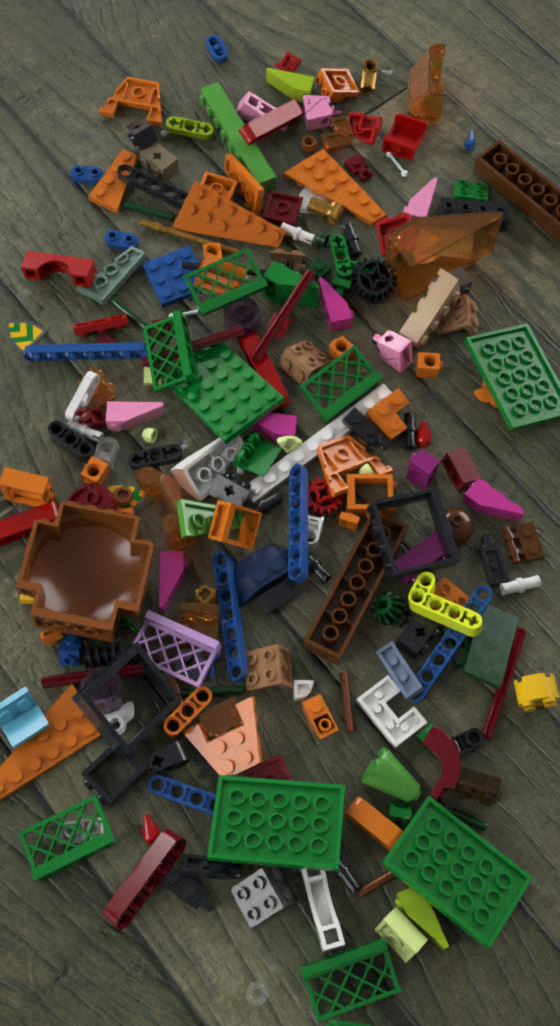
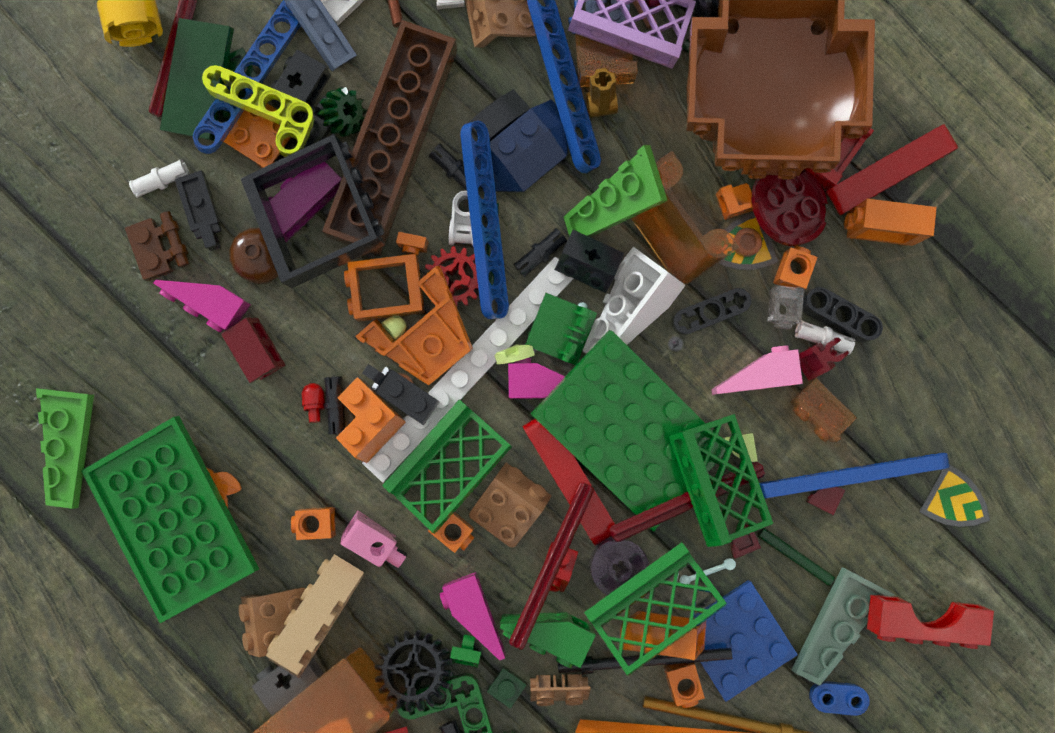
camera: 170 degrees right, 20 degrees up
white beam [65,371,100,422] -> none
red plate [73,314,128,336] -> none
yellowish green hinge [142,428,157,444] -> none
dark pink slope [159,551,189,613] -> none
orange window [208,500,262,551] -> none
magenta brick [406,449,440,490] -> none

